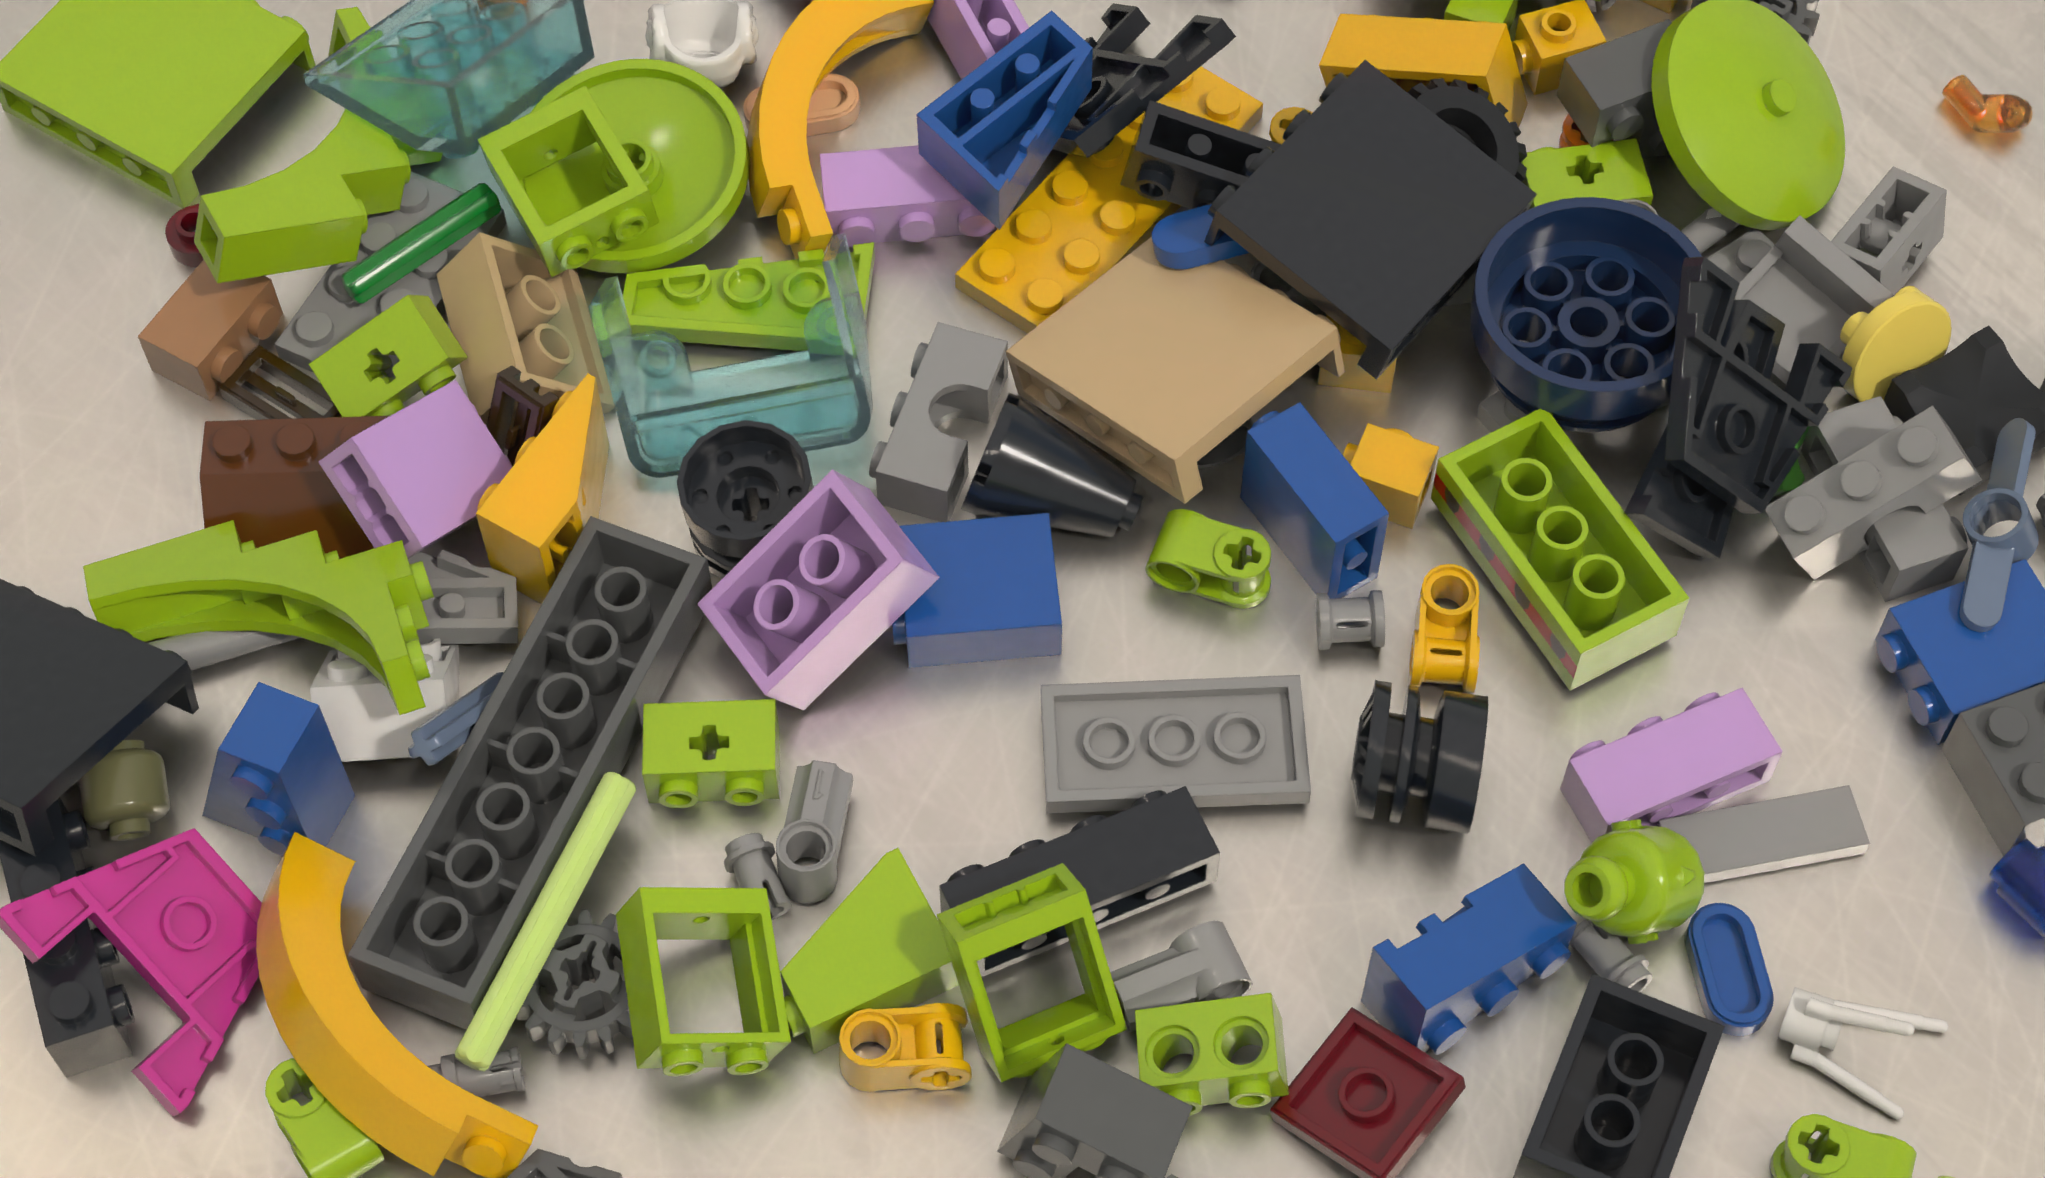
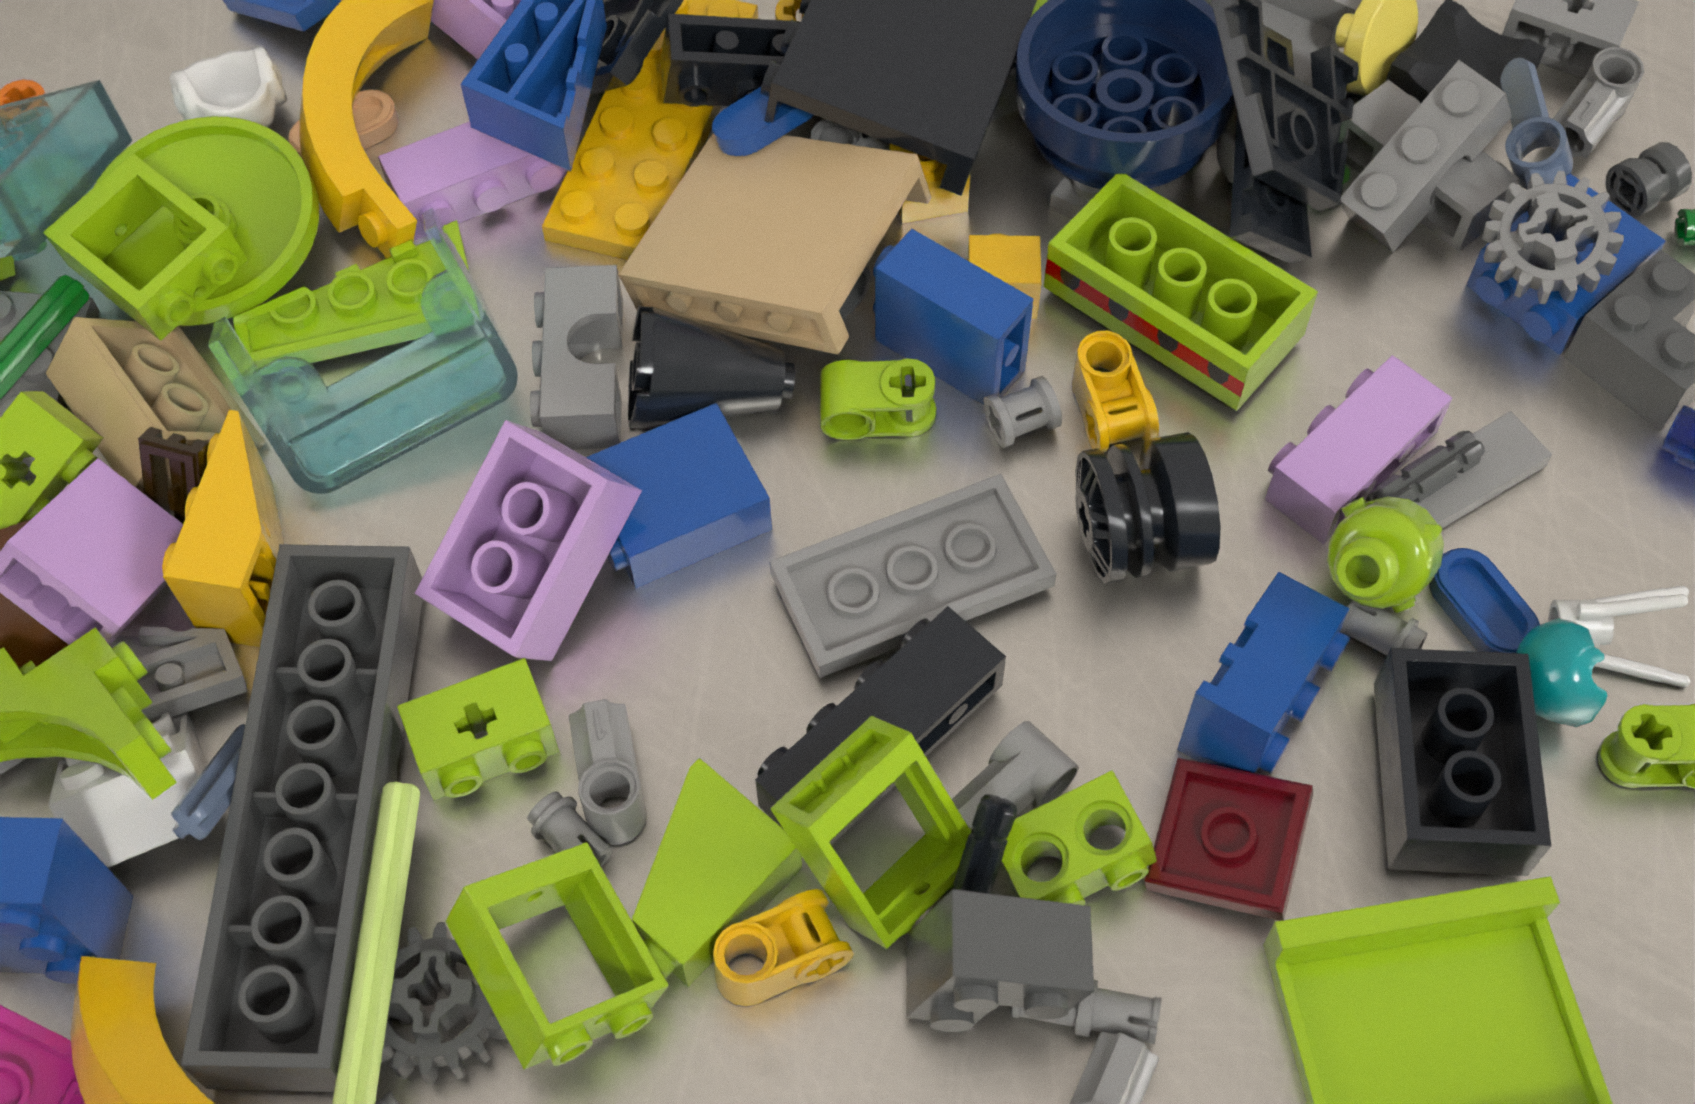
camera: 20 degrees left, 0 degrees up
black wheel [677,420,814,579] -> none
none -> black axle [953,794,1017,894]
none -> dark grey axle [1373,431,1485,502]
none -> light grey gear [1482,171,1624,304]
none -> teal hair [1516,618,1608,727]

